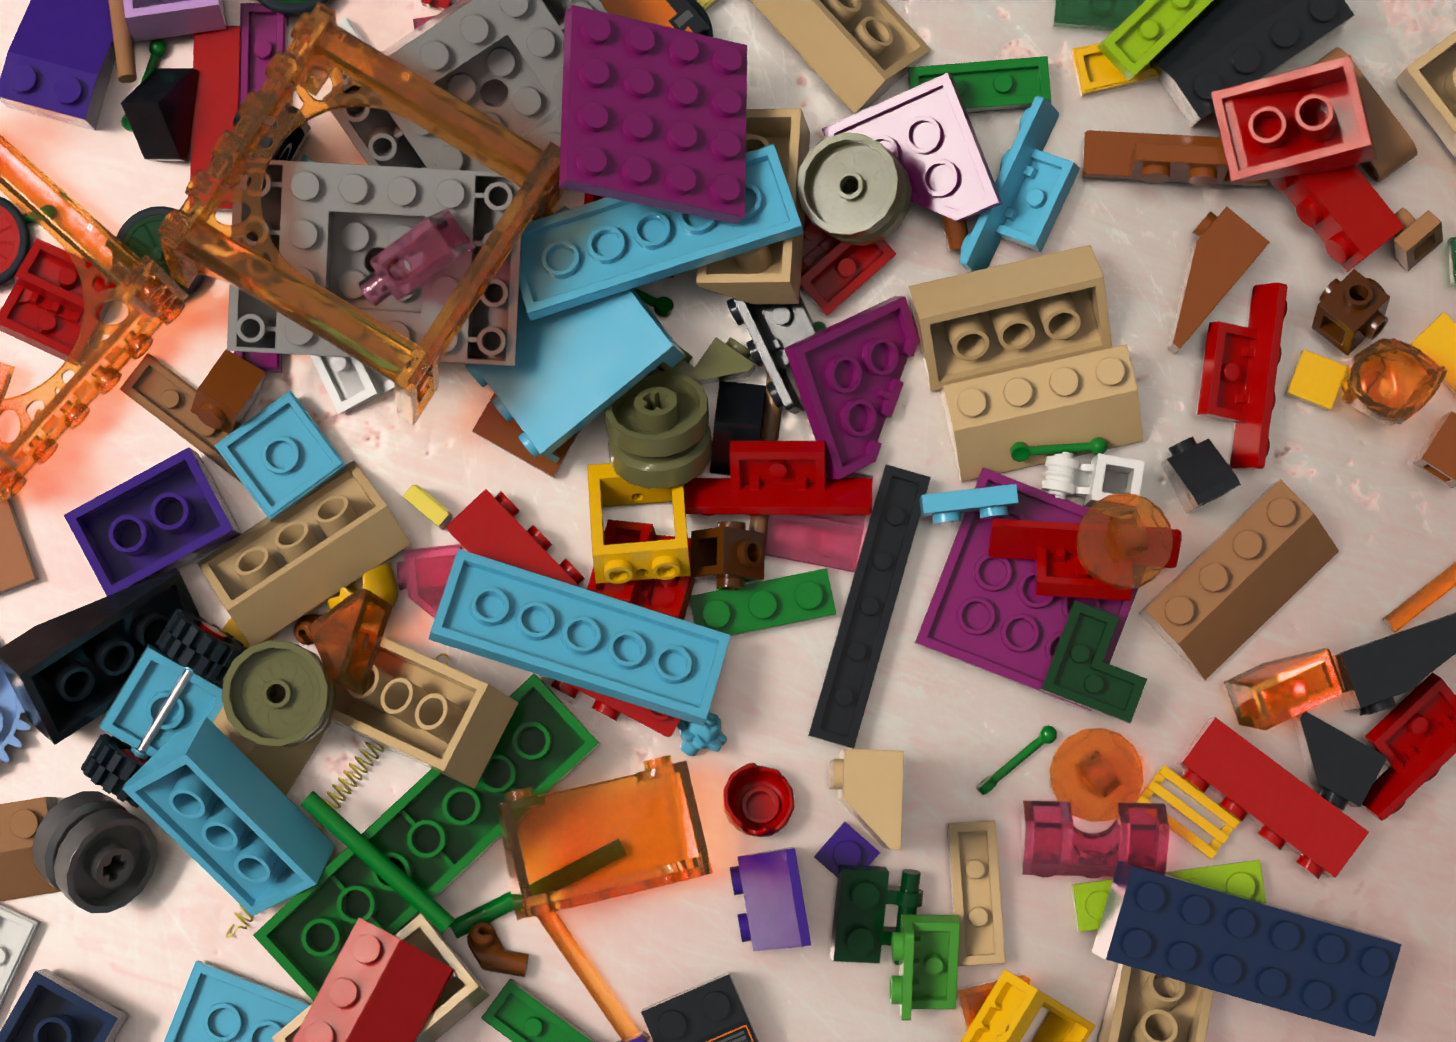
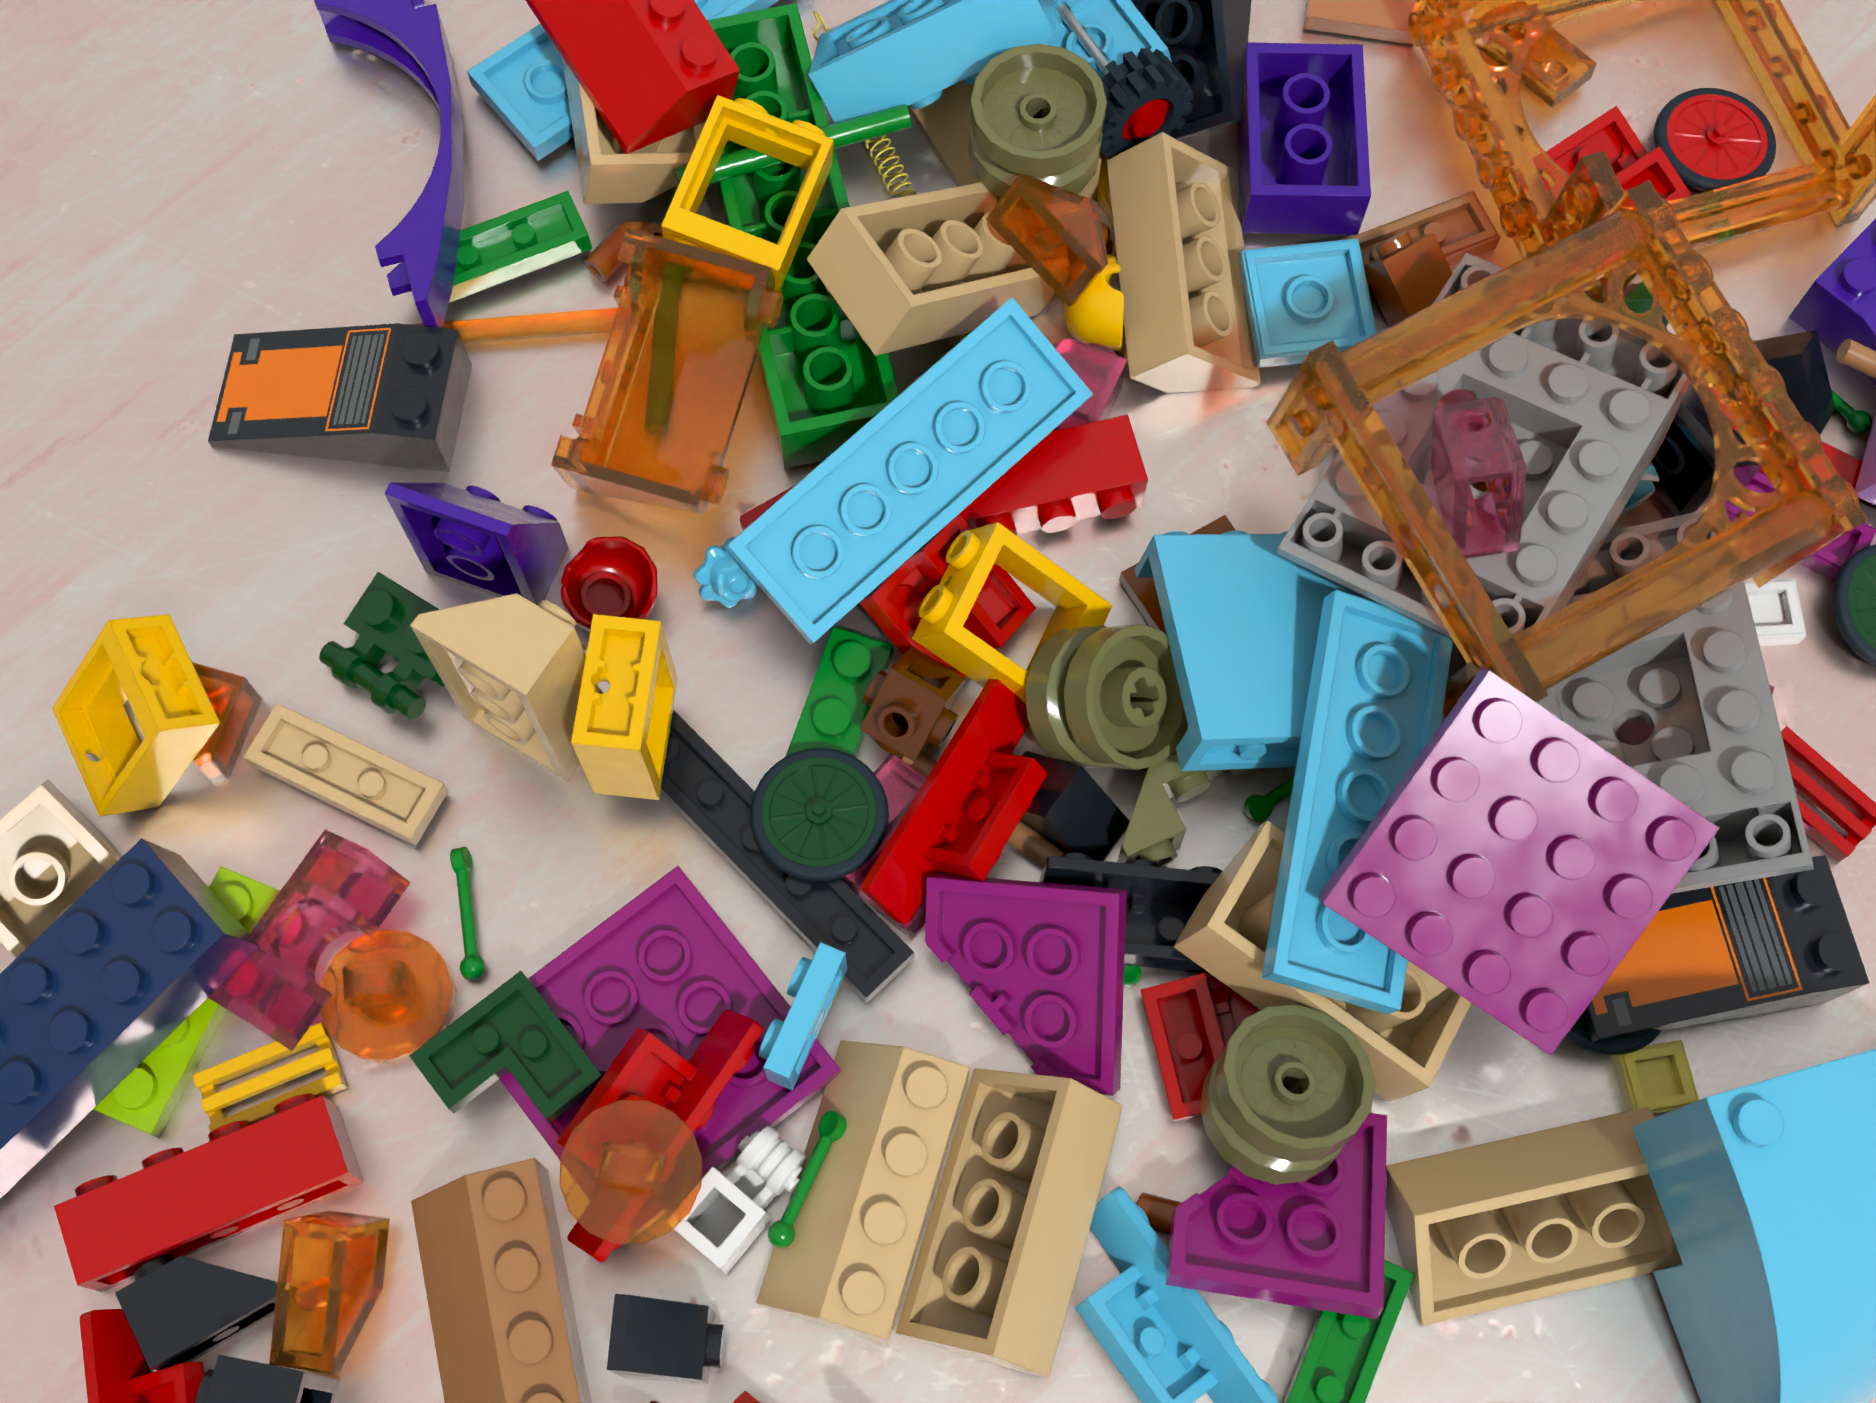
camera: 115 degrees right, 15 degrees down
light yellow tile [402,484,453,530] -> none
bright green bracket [890,915,960,1021] -> none
none -> yellow window [571,614,678,800]
none -> yellow window [661,95,834,293]
none -> dark green wheel [750,748,889,881]

